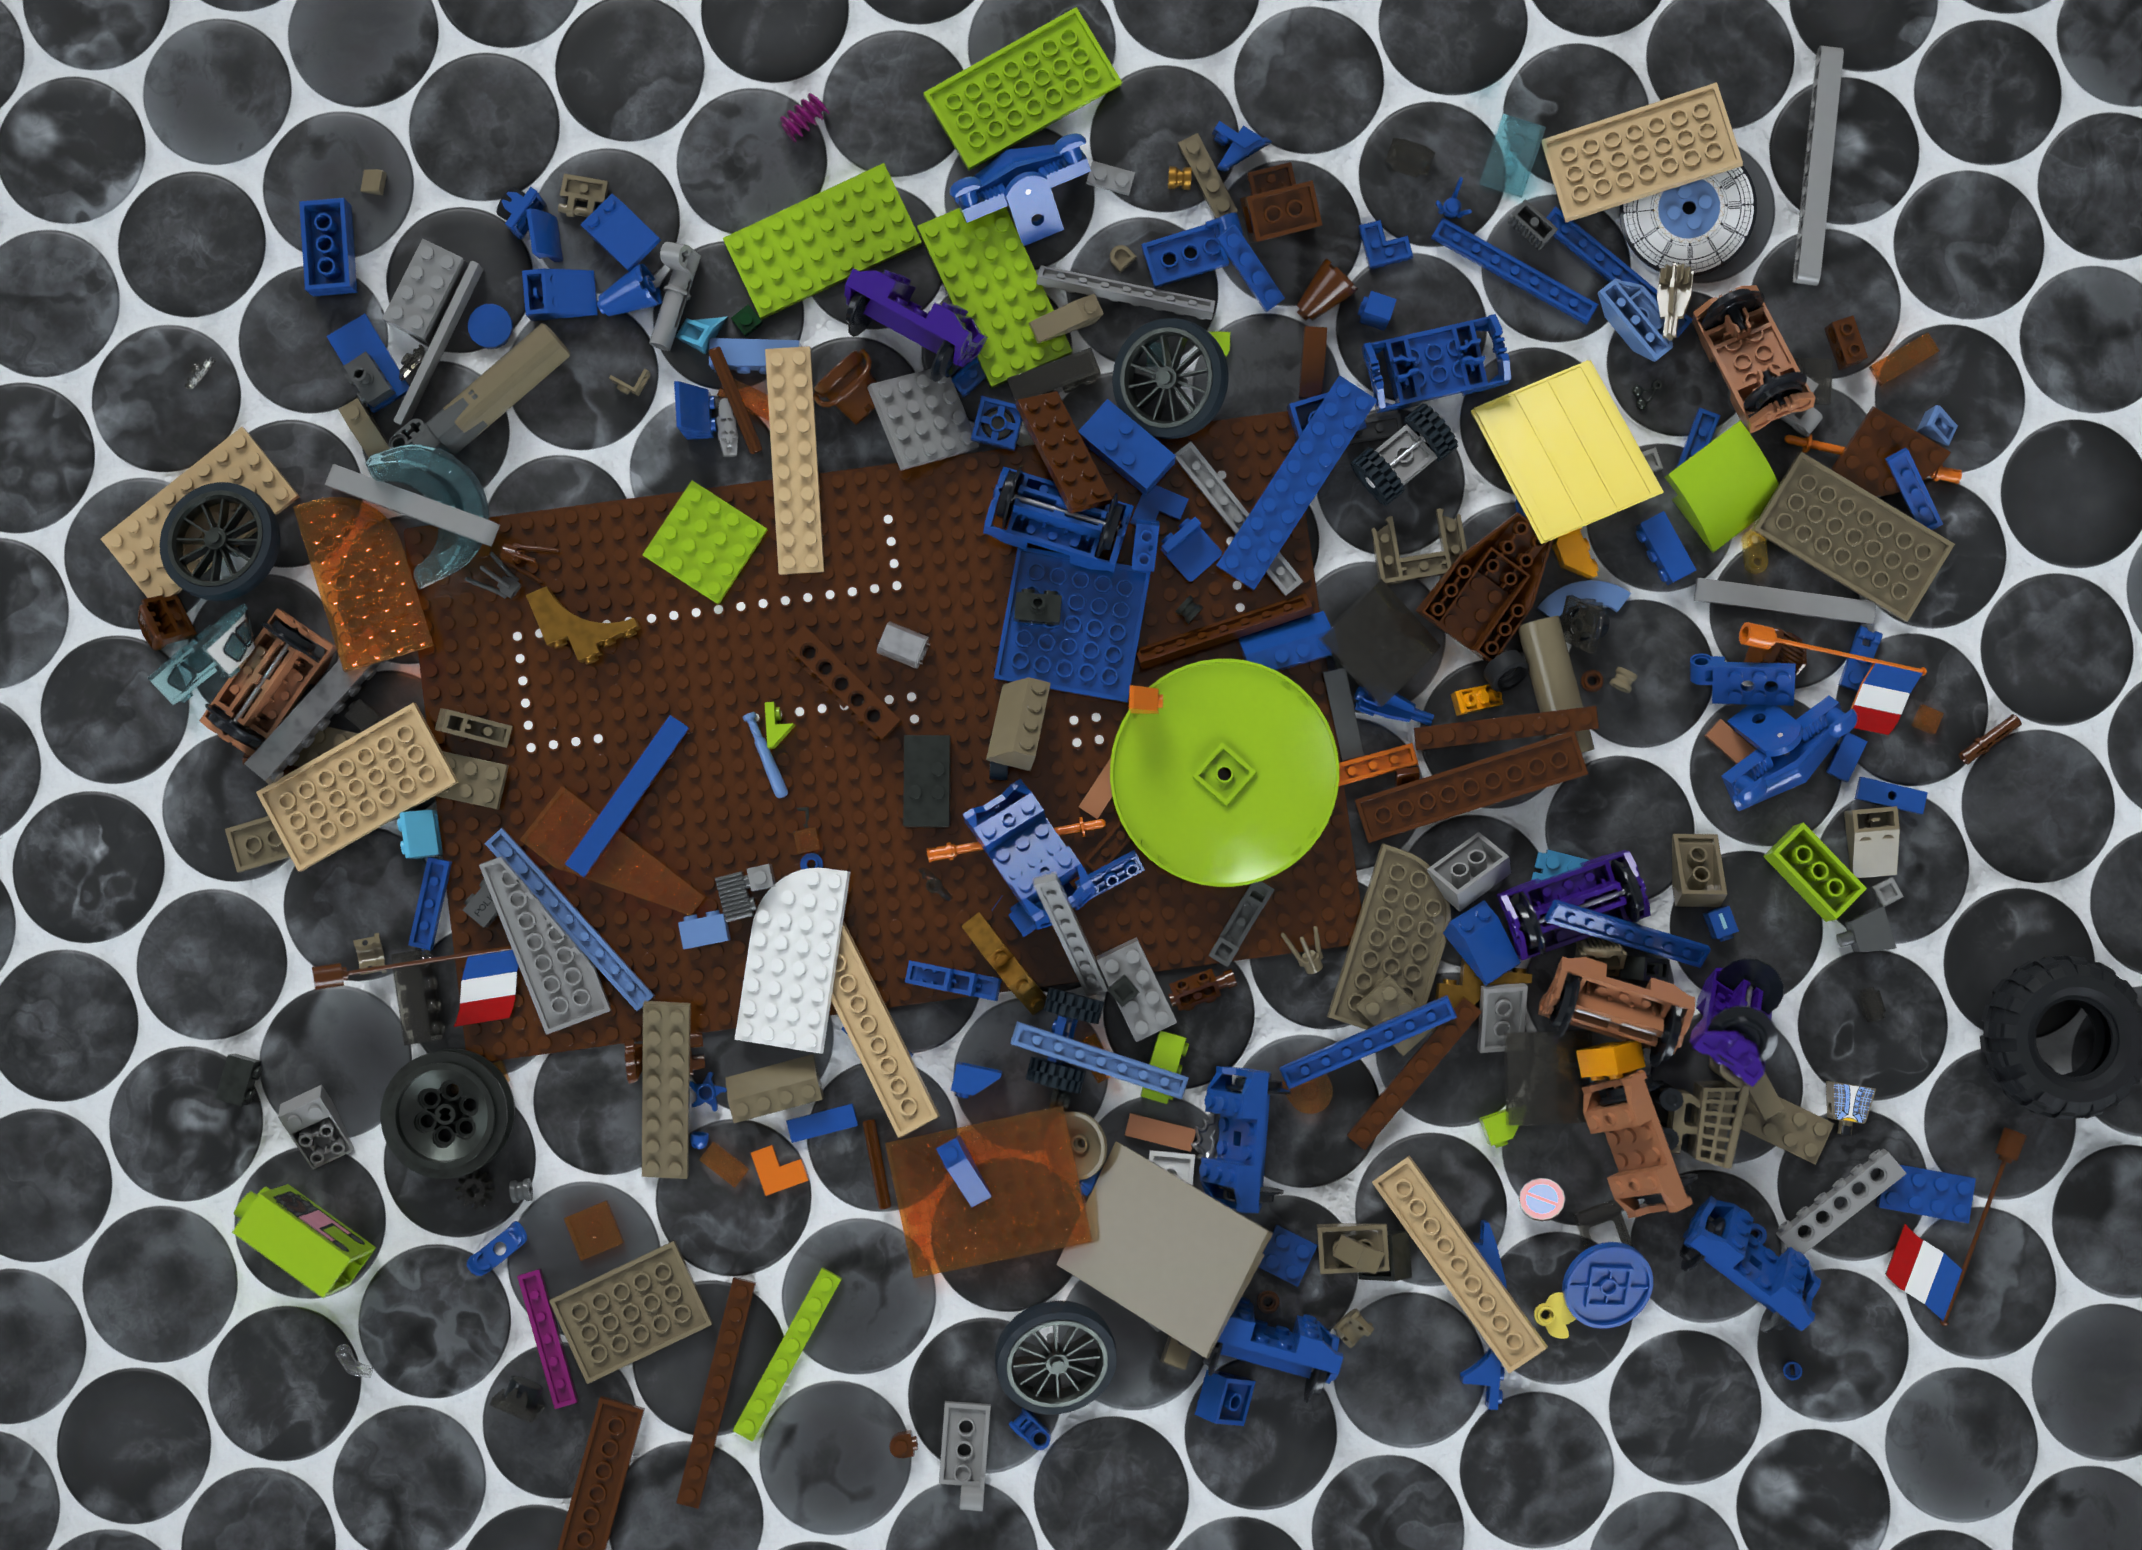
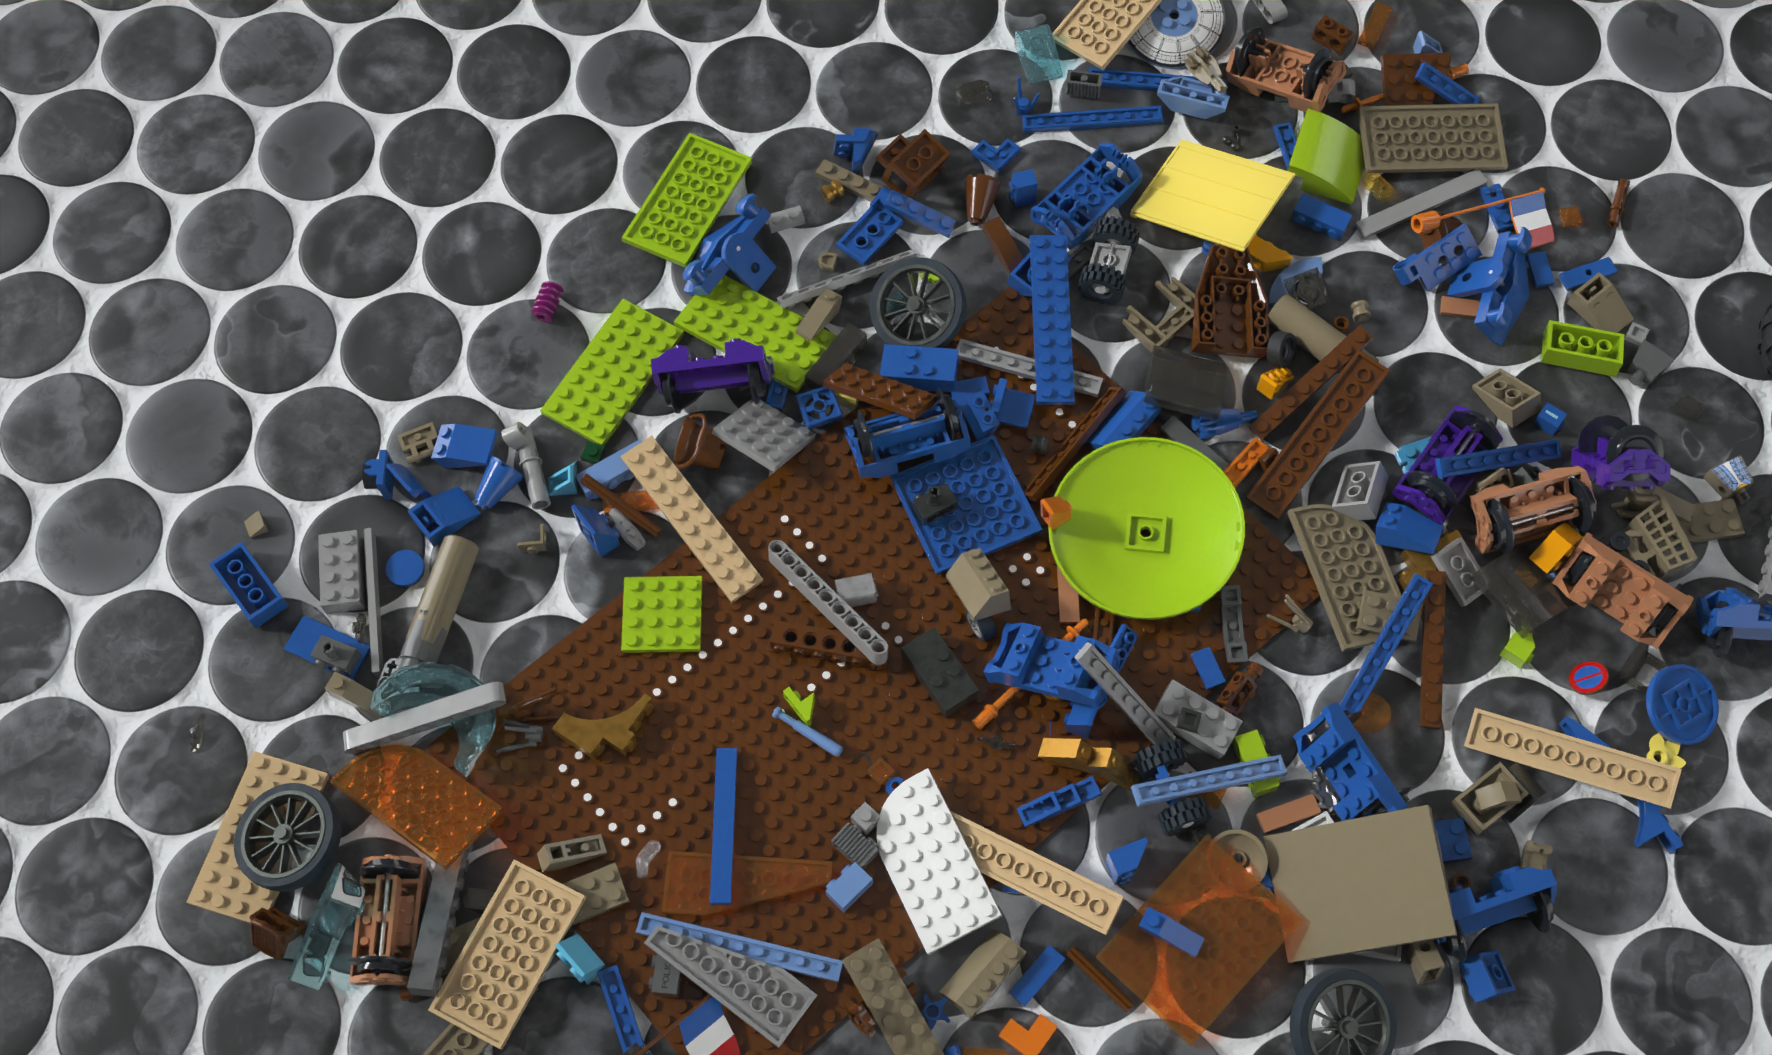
camera: 30 degrees left, 20 degrees down
none -> clear arm [636,840,661,878]
none -> light grey beam [768,540,888,665]
none -> blue tile [1190,647,1226,690]

